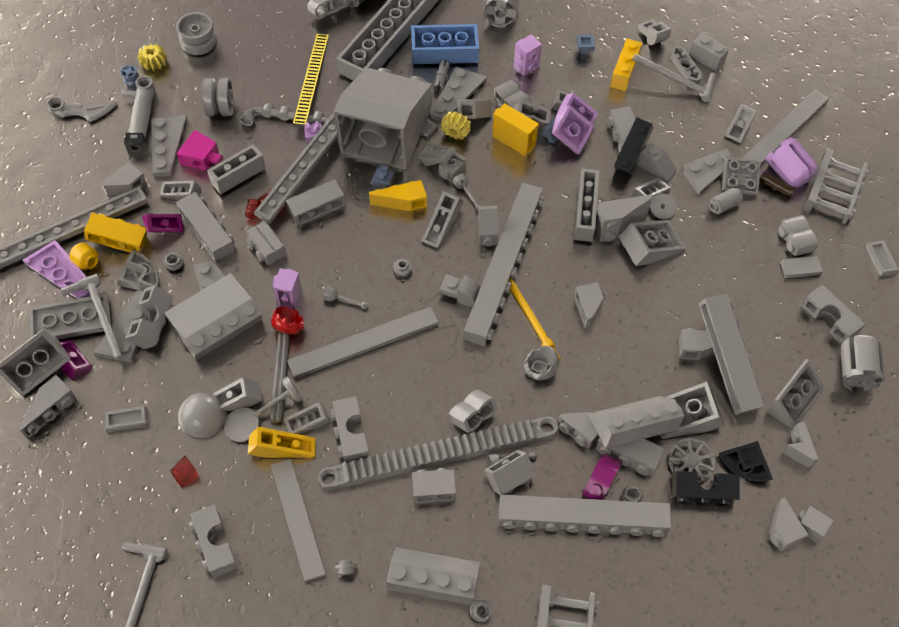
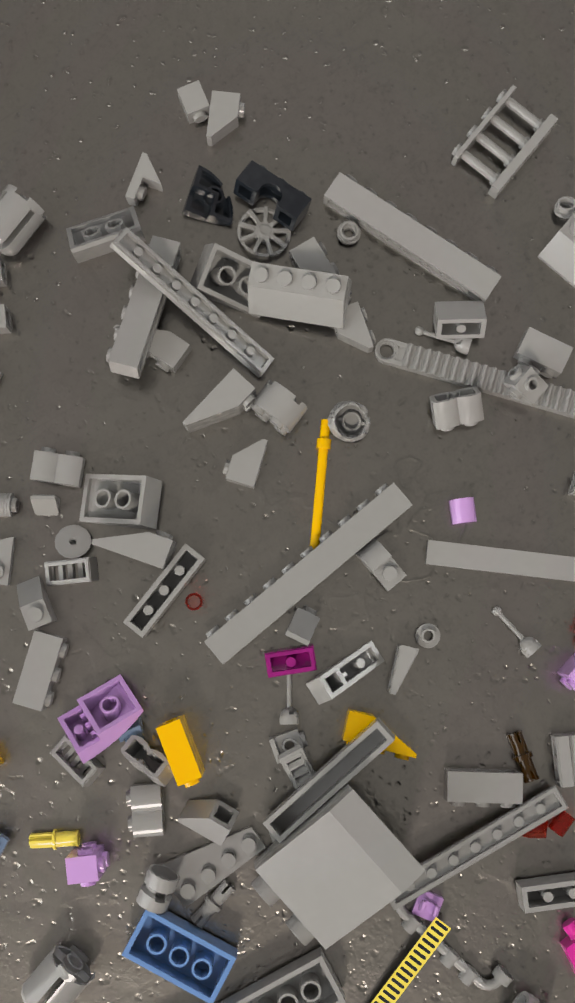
camera: 150 degrees left, 25 degrees up
sand blue tile [372,165,395,188] -> none
light yellow gear [441,111,471,140] -> none
magenta brick [582,453,623,500] -> none
black arch [614,117,654,176] -> none
none -> light yellow axle [29,829,80,850]
none -> light grey brick [30,447,86,488]
none -> light grey slope [30,495,60,516]
none -> light grey tile [110,227,275,378]
none -> light grey wheel [136,864,180,914]
none -> light grey slope [182,368,256,433]
none -> clear red hinge [185,593,204,610]
none -> light grey brick [250,379,308,436]
none -> light grey brick [262,717,395,843]
none -> magenta slope [264,644,317,678]
none -> light grey slope [387,644,419,695]
none -> lavender brick [449,497,477,525]
none -> light grey brick [502,364,549,405]
none -> dark brown pin [506,730,539,783]

